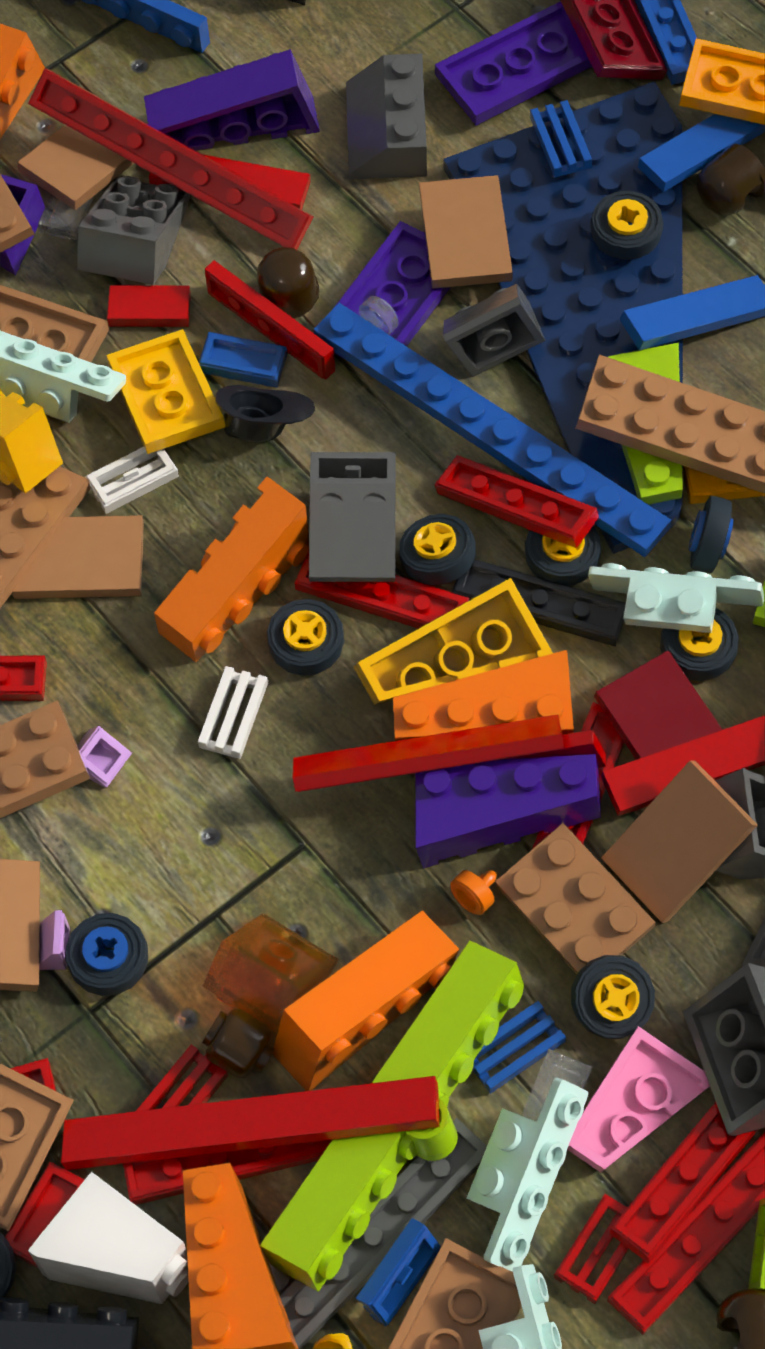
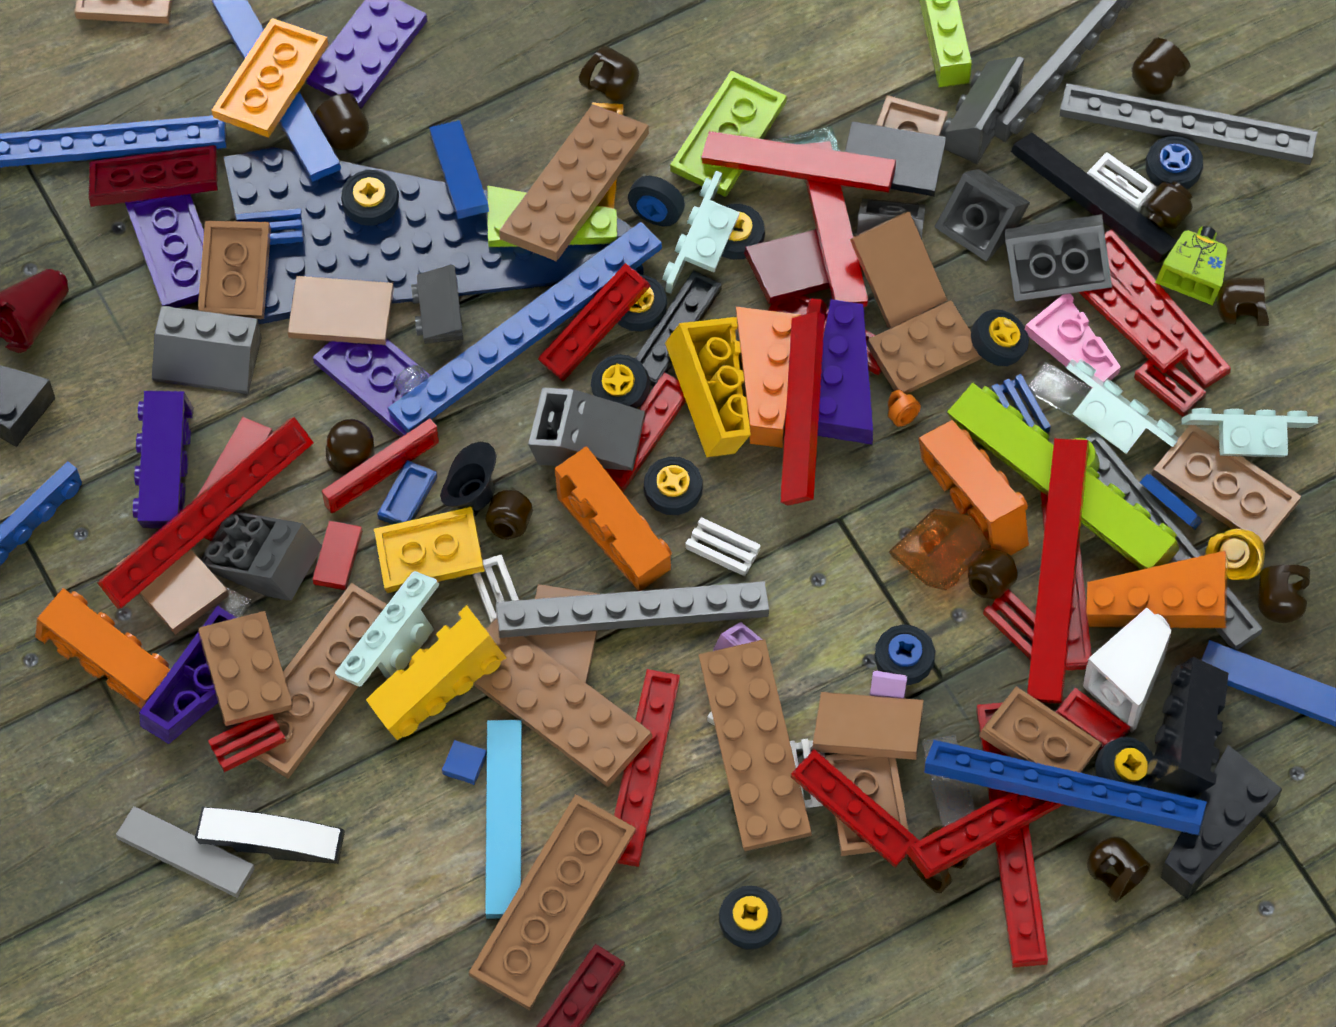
camera: 80 degrees left, 0 degrees up
none -> medium nougat plate [198,221,271,319]
none -> dark brown head [485,490,533,540]
none -> plate [496,581,769,638]

